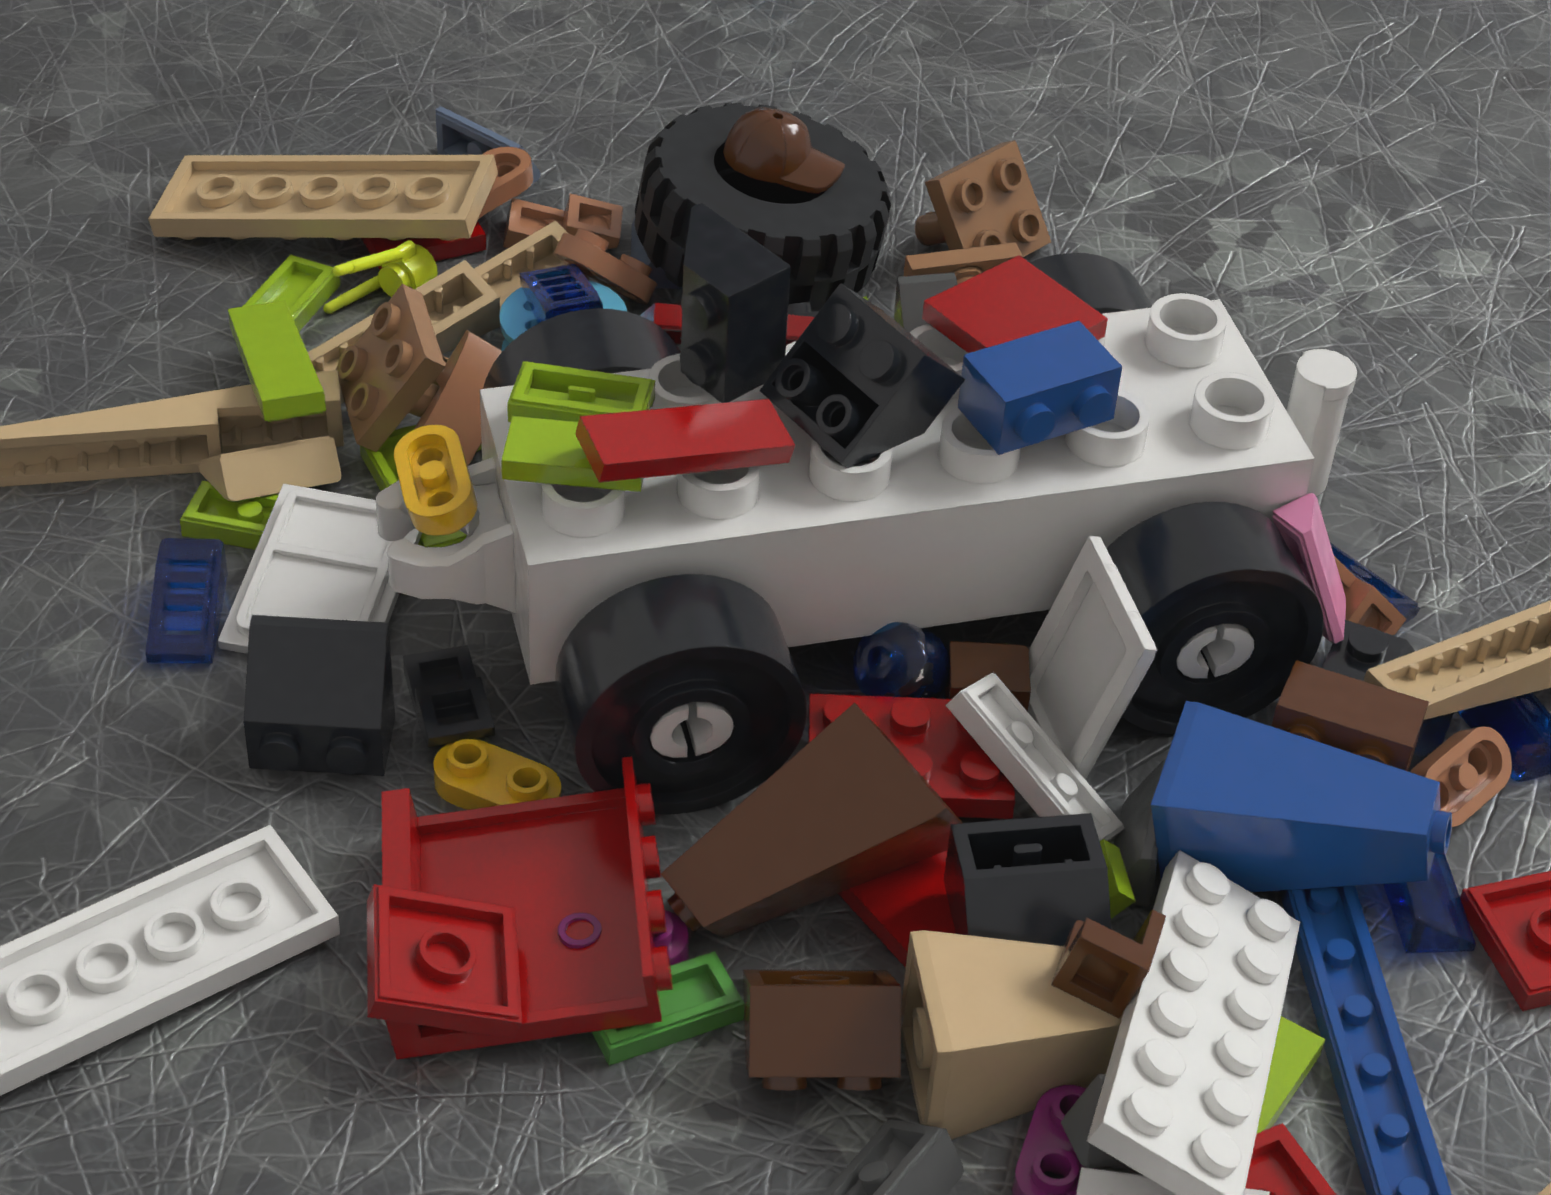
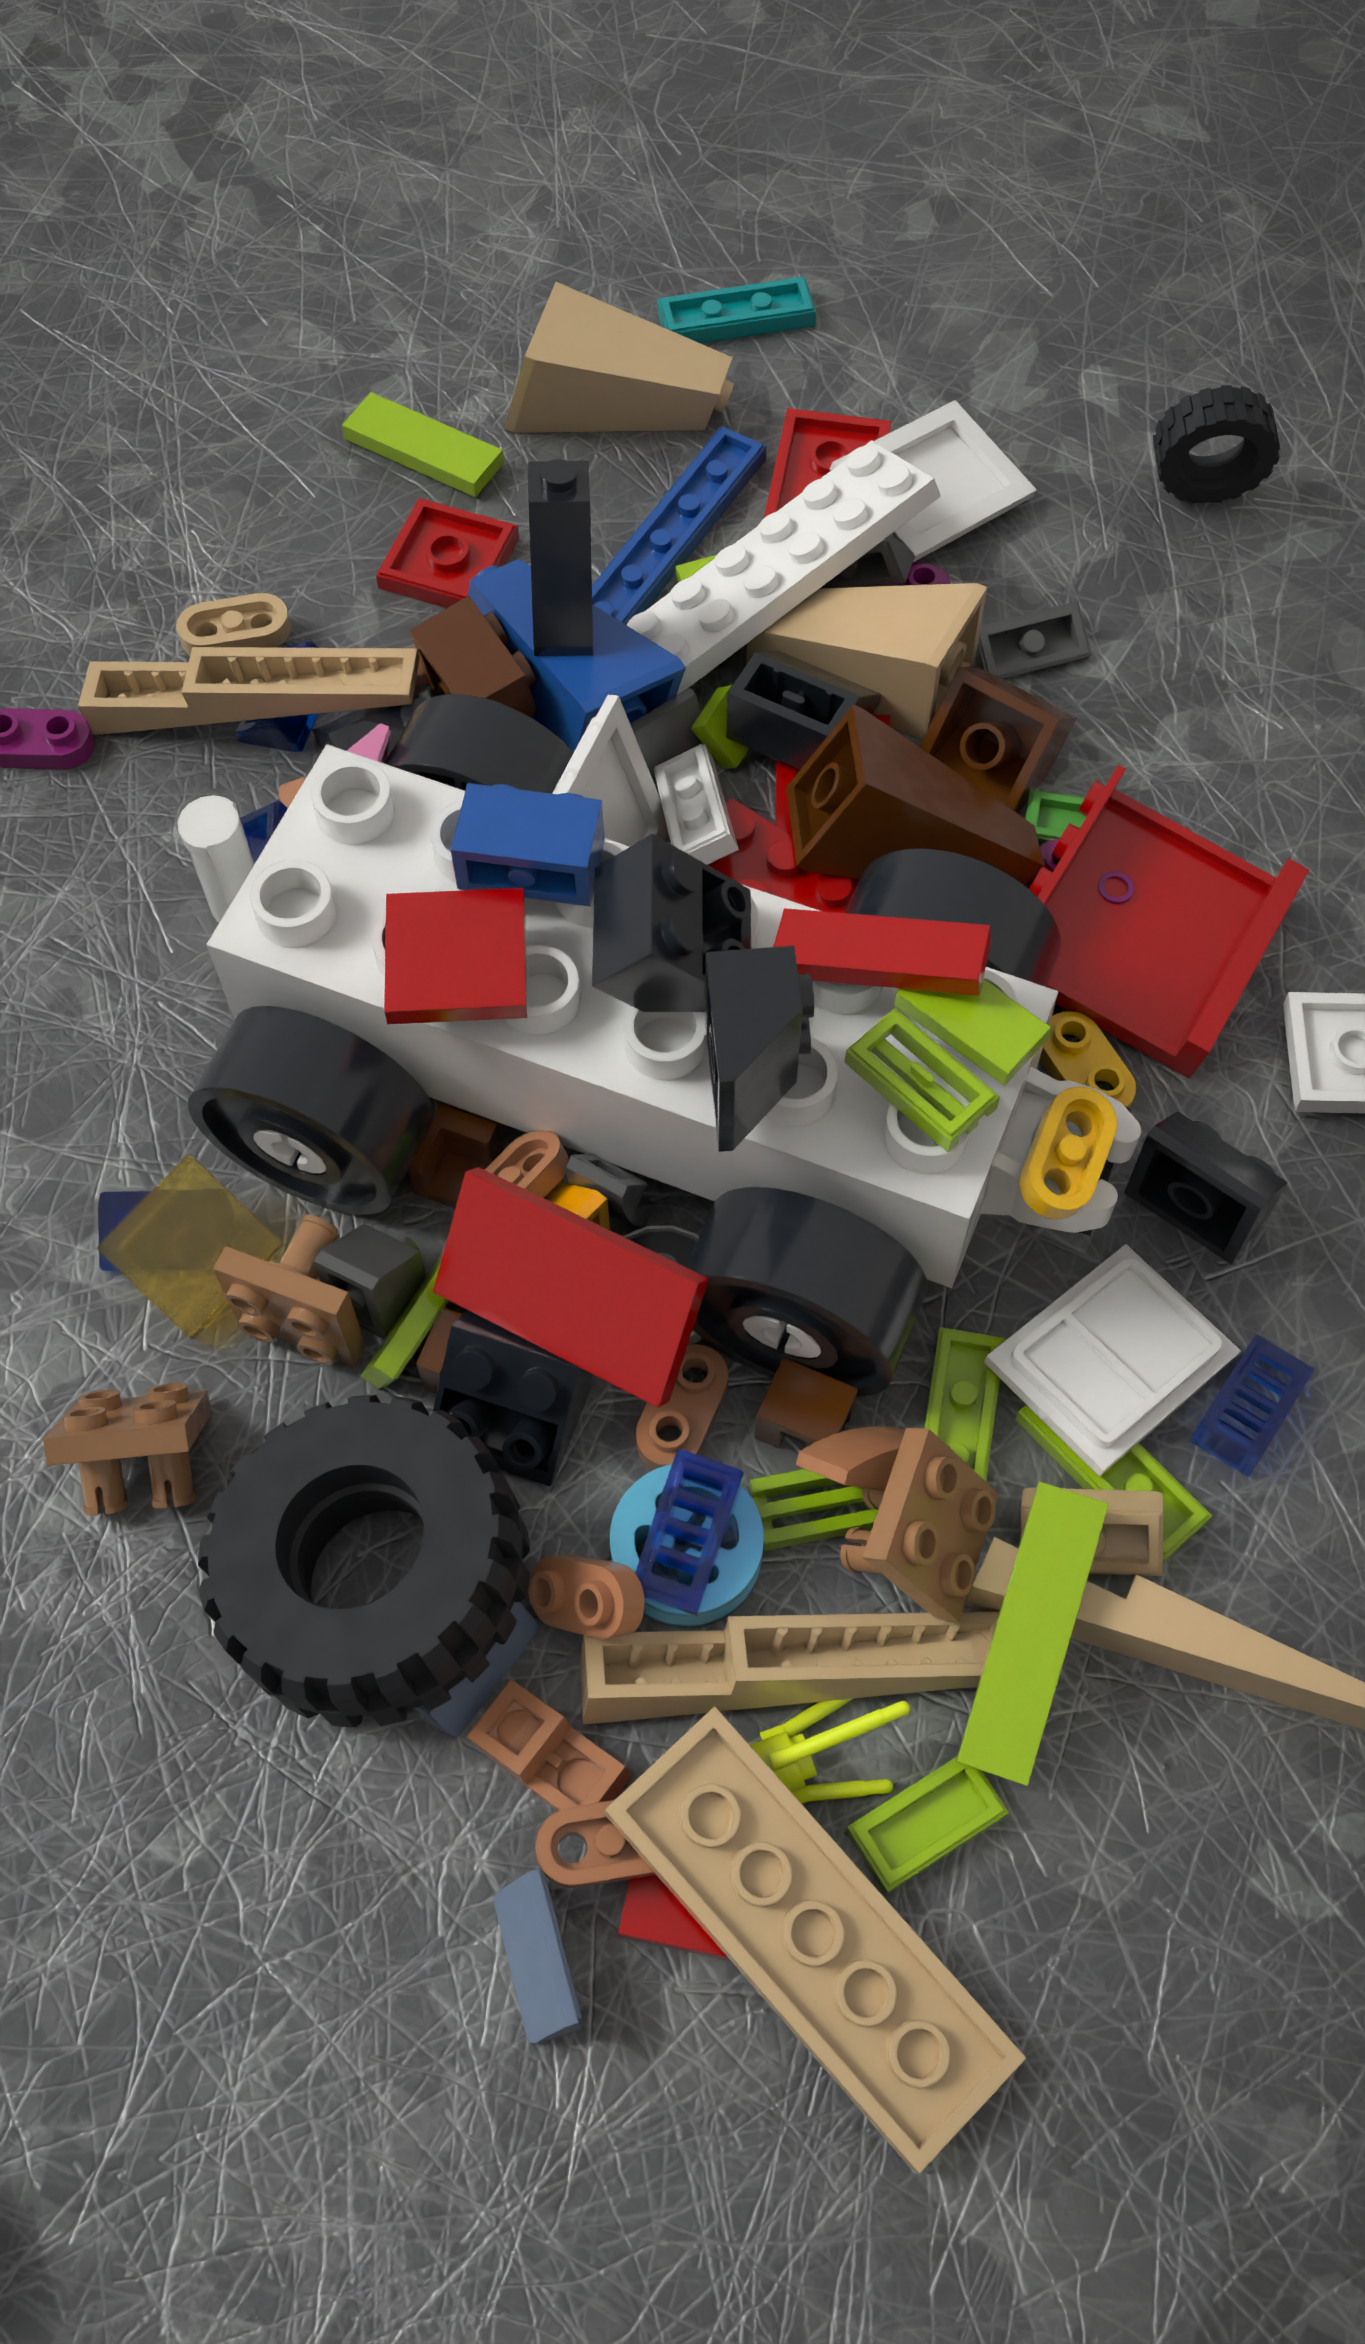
camera: 140 degrees left, 20 degrees up
red tile [367,884,522,1039] -> none
reddish brown cap [723,107,845,194] -> none
reddish brown panel [1051,909,1166,1018] -> none
none -> black slope [528,459,593,656]

